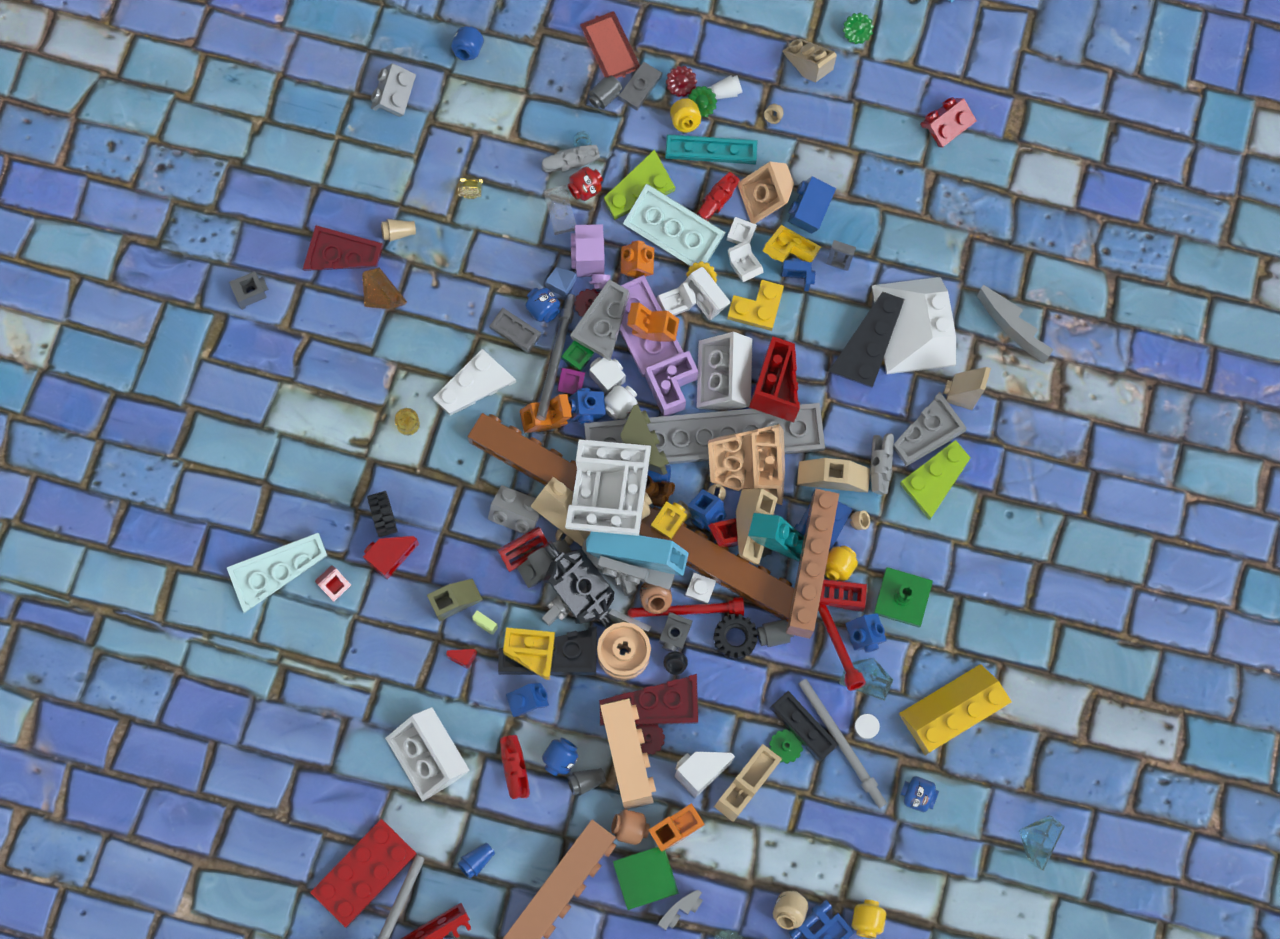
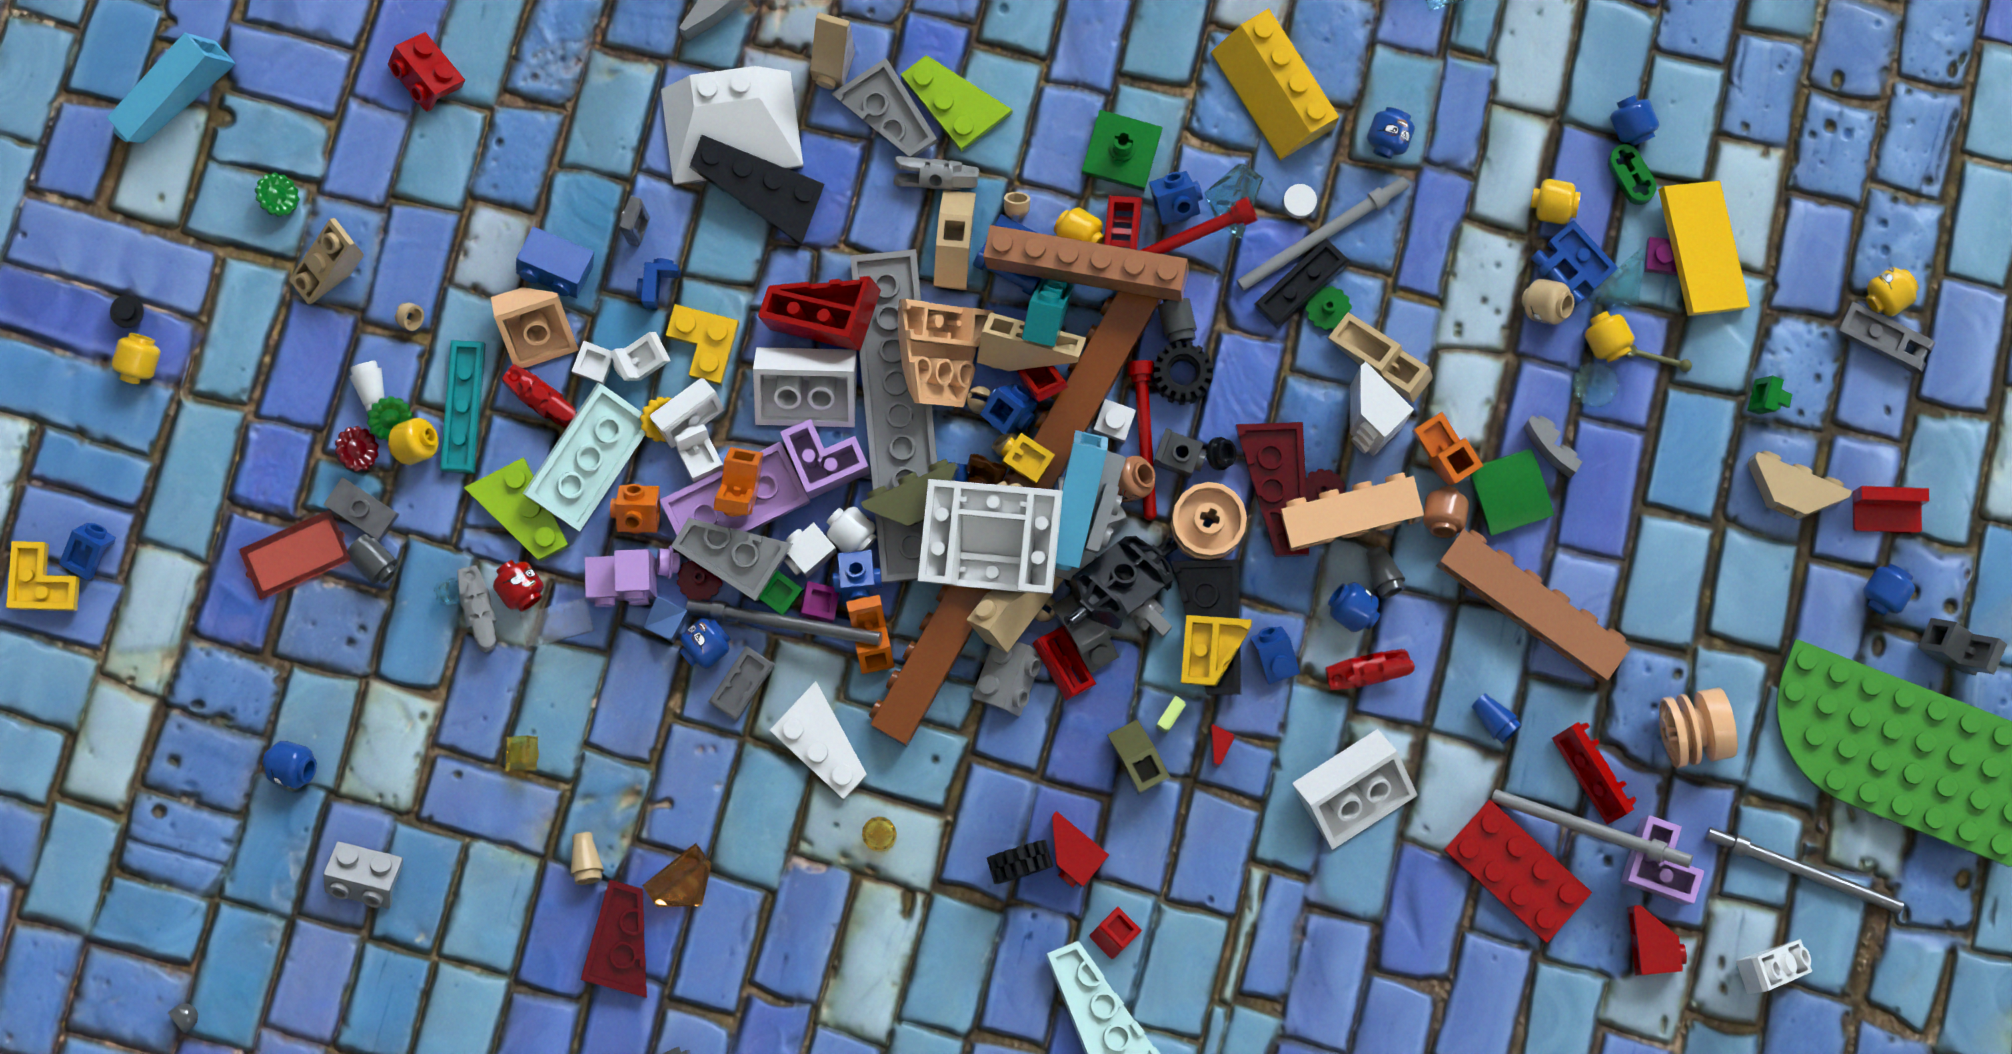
camera: 85 degrees left, 5 degrees up
white sticker [609,609,651,631] -> none
yellow plate [763,225,821,262] -> none

